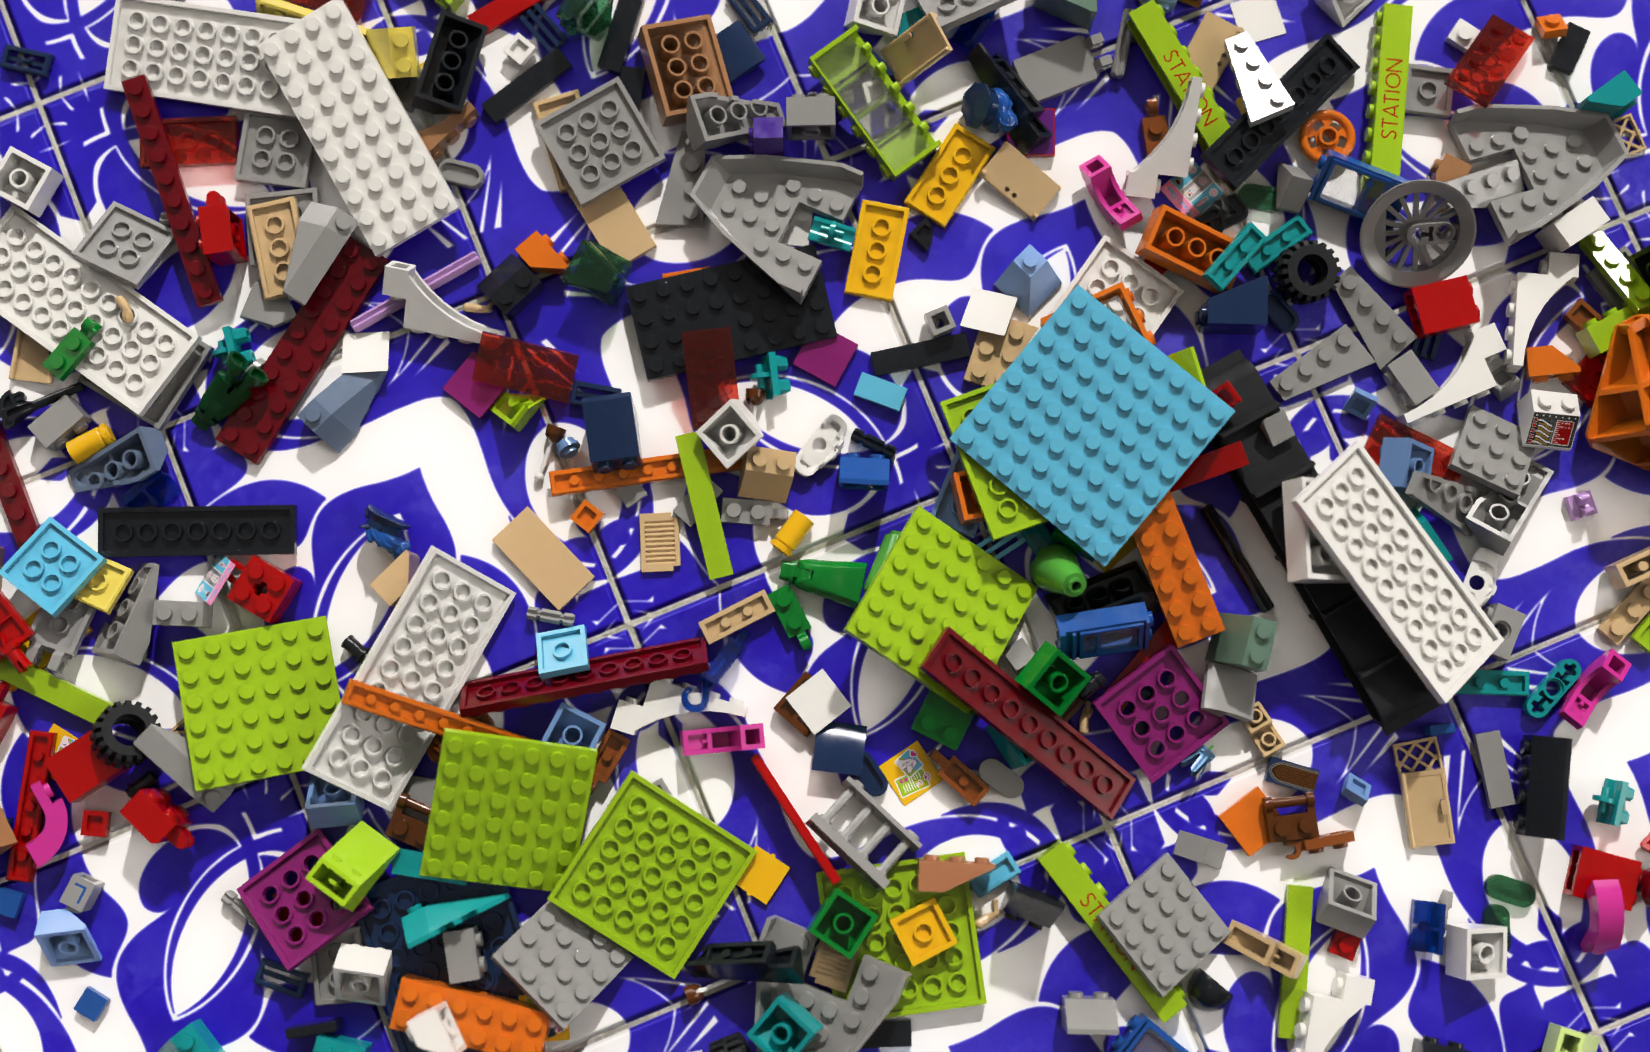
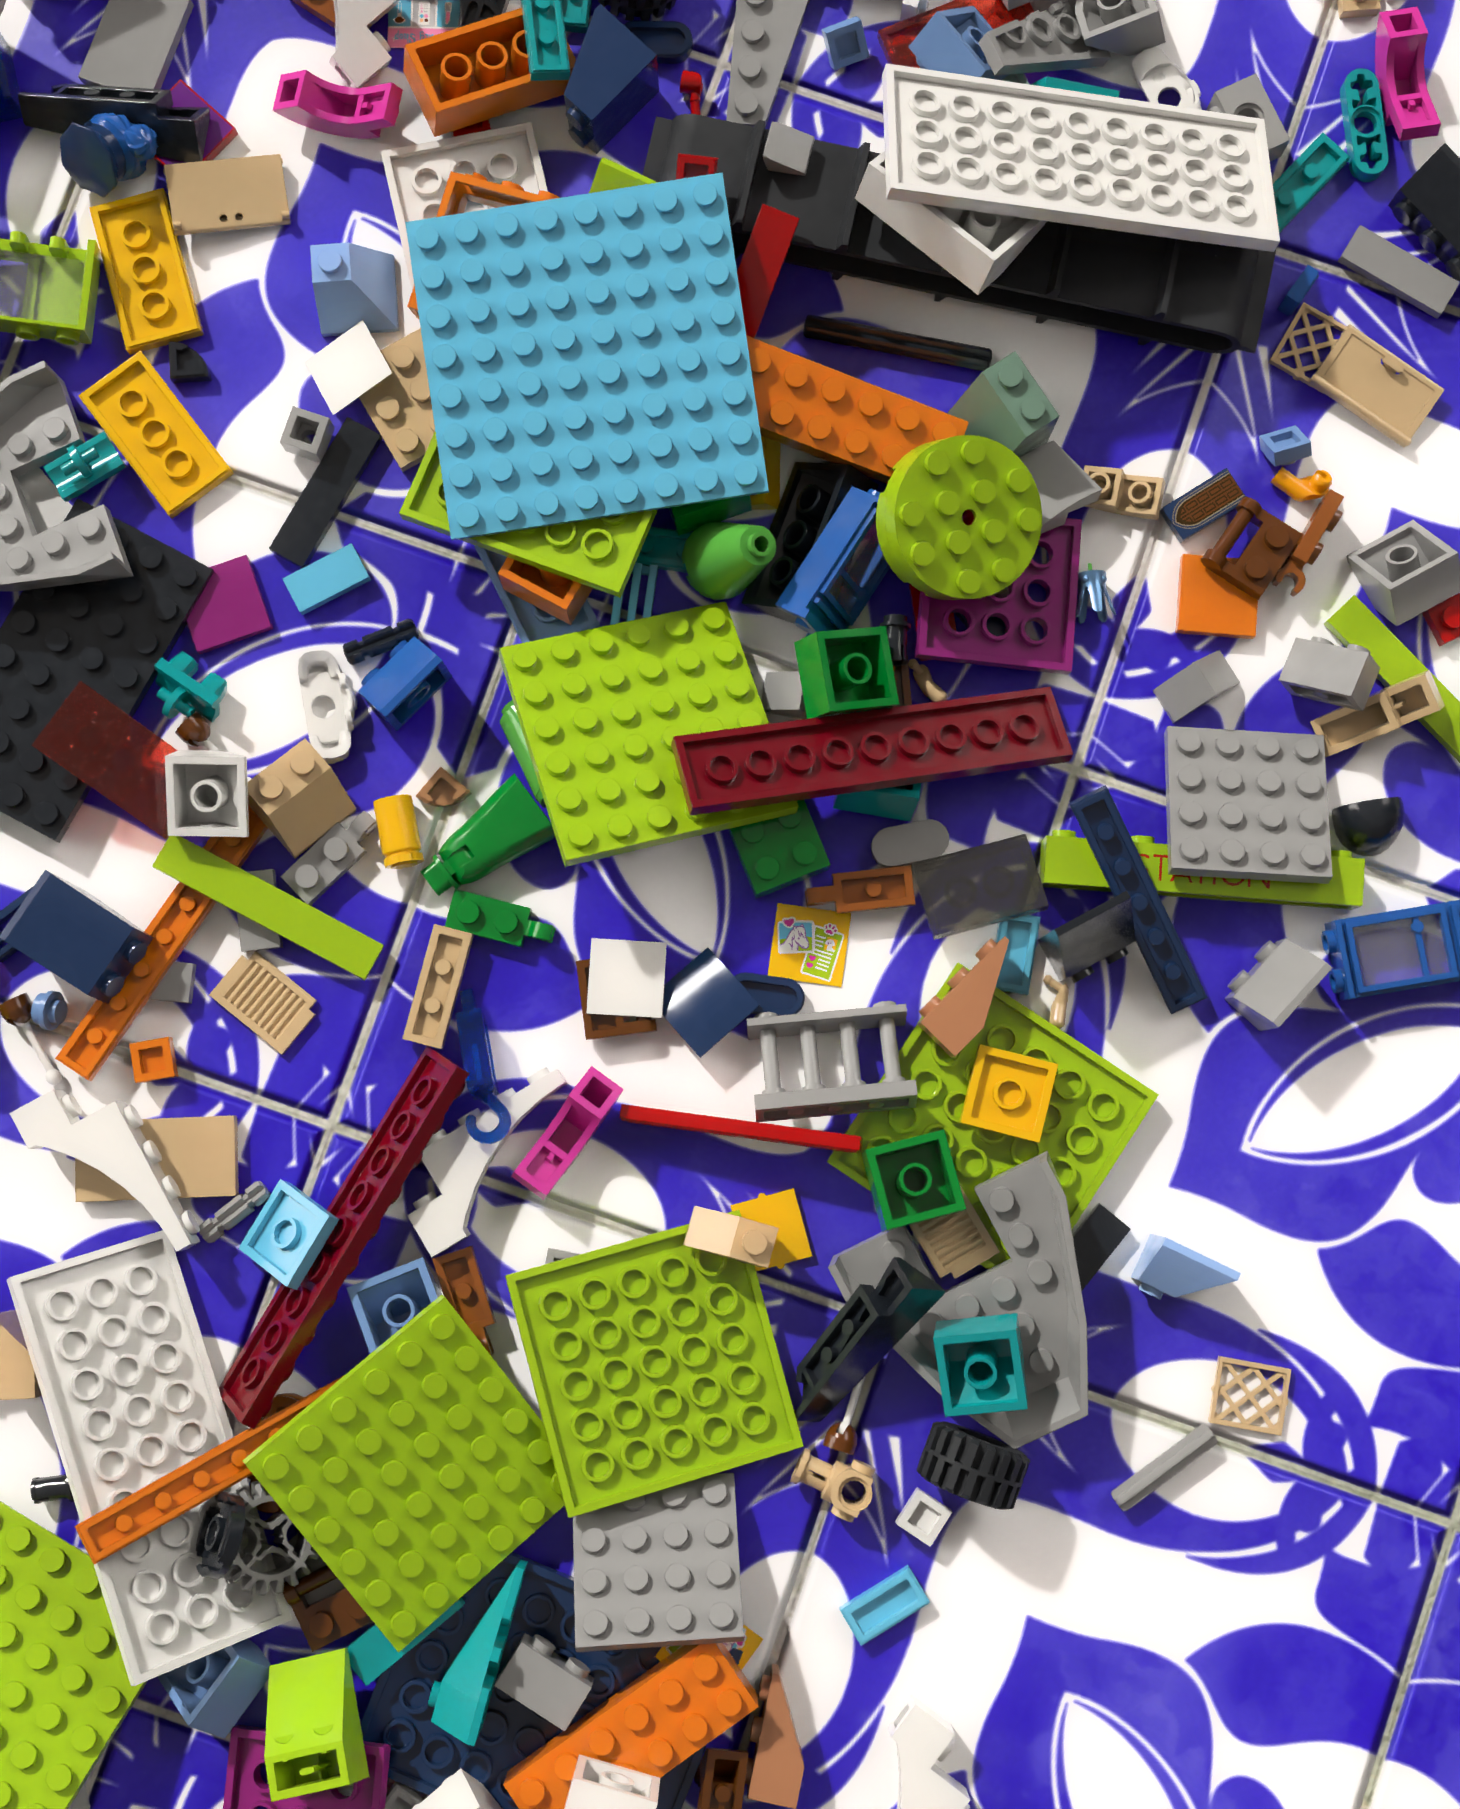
camera: 50 degrees left, 0 degrees up
none -> white arch [9,1089,200,1252]
none -> black tile [195,1491,245,1579]
none -> light grey gear [215,1481,320,1596]
none -> medium nougat tile [415,766,472,807]
none -> red hand [680,70,703,115]
none -> tan slope [683,1206,779,1268]
none -> tan connector [790,1448,876,1522]
none -> lime piece [876,435,1042,600]
none -> clear smoke tile [912,834,1049,940]
none -> dark blue tile [1069,785,1208,1014]
none -> light orange arm [1270,467,1332,502]
none -> light grey brick [1278,636,1380,711]

